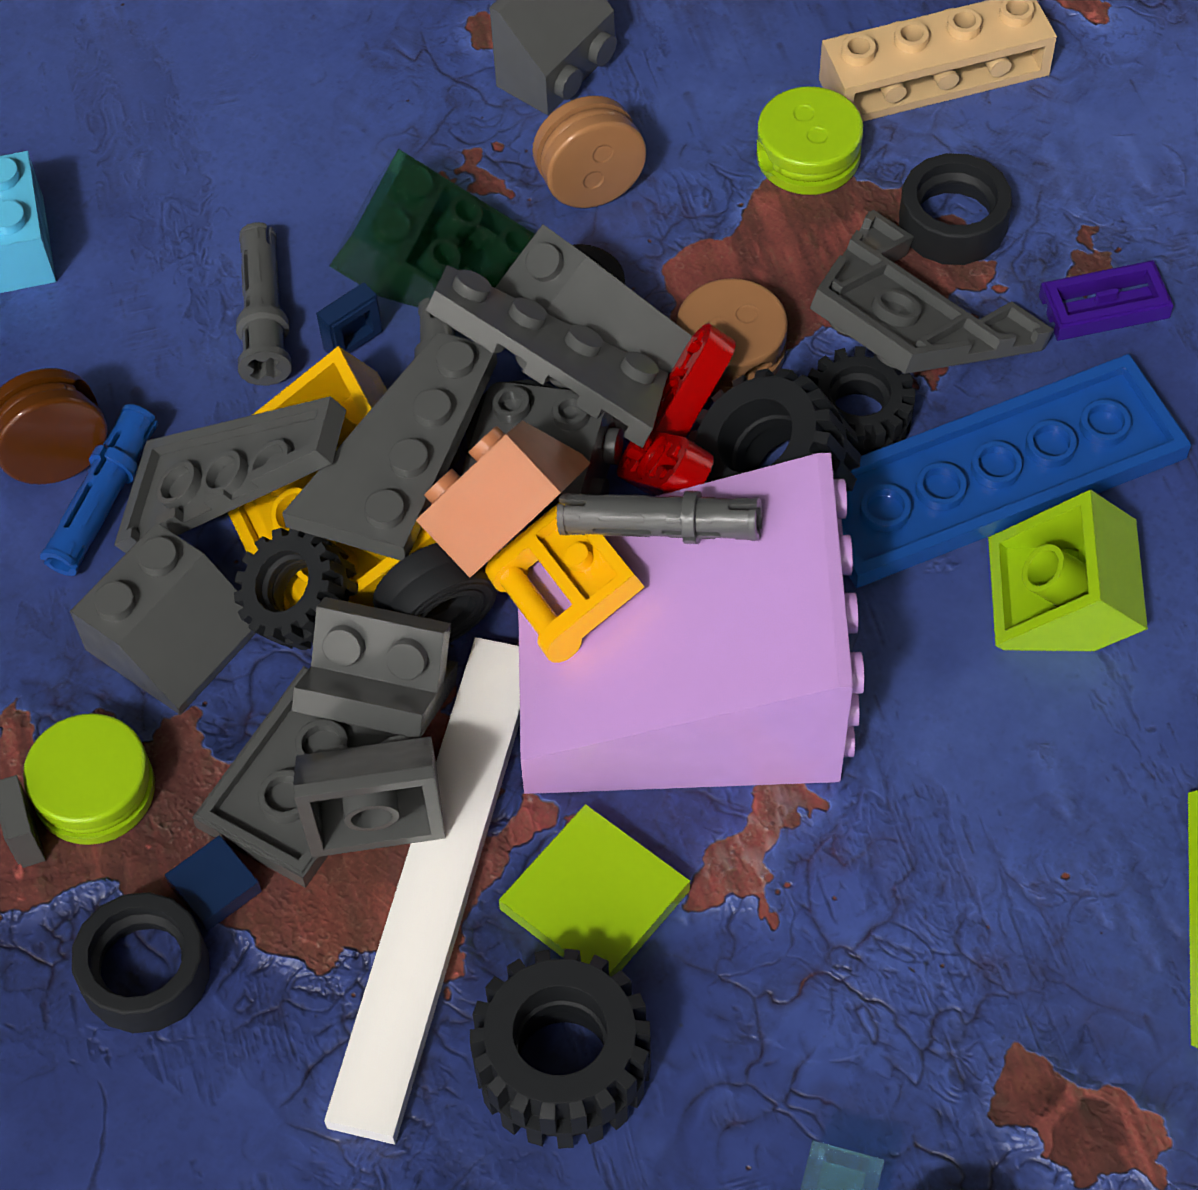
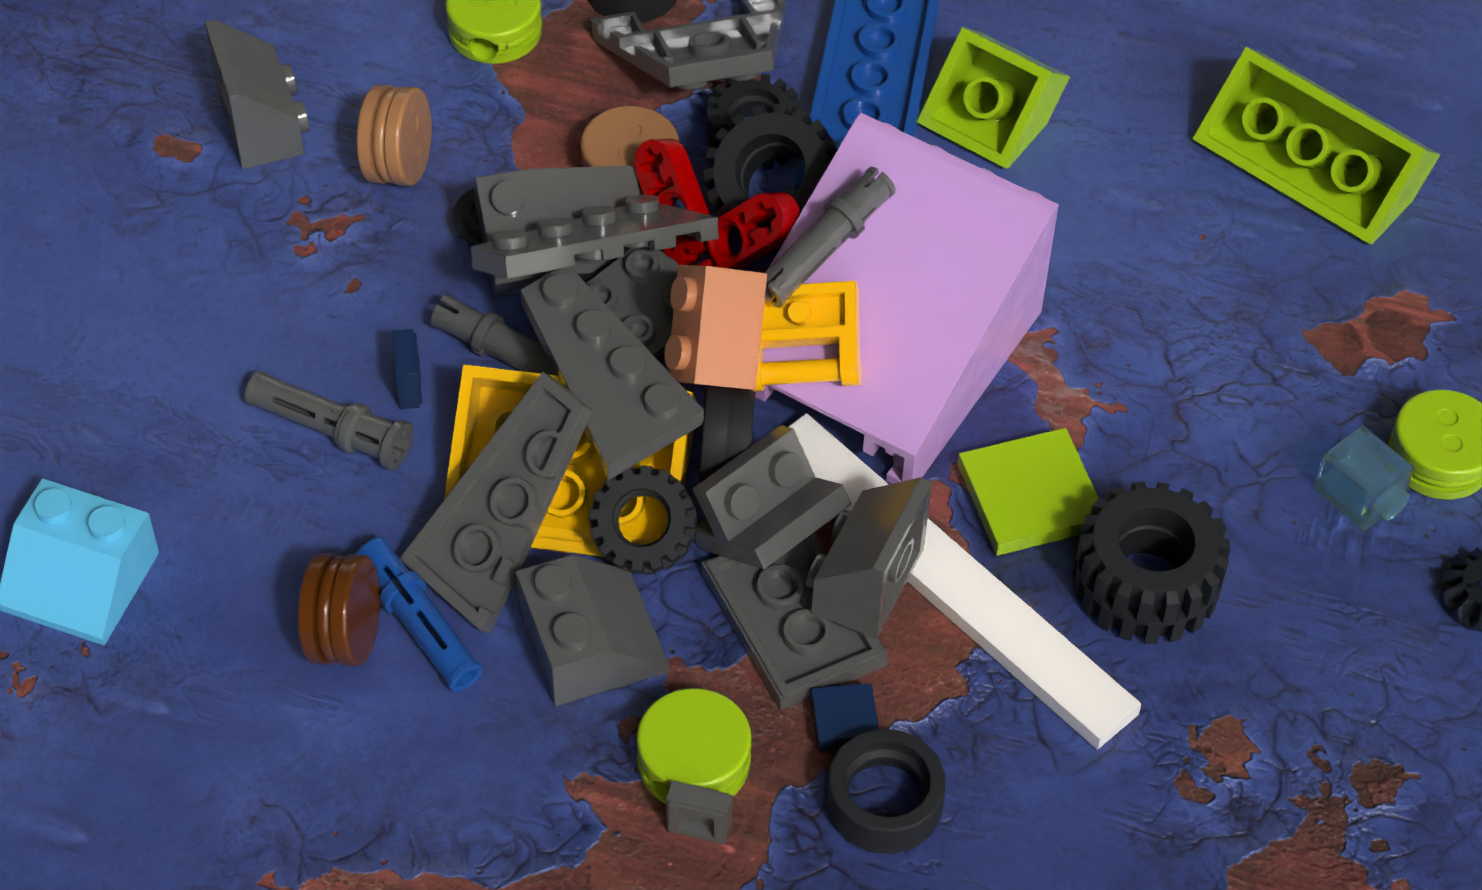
camera: 60 degrees left, 5 degrees down
clear green slope [329,149,535,308] -> none

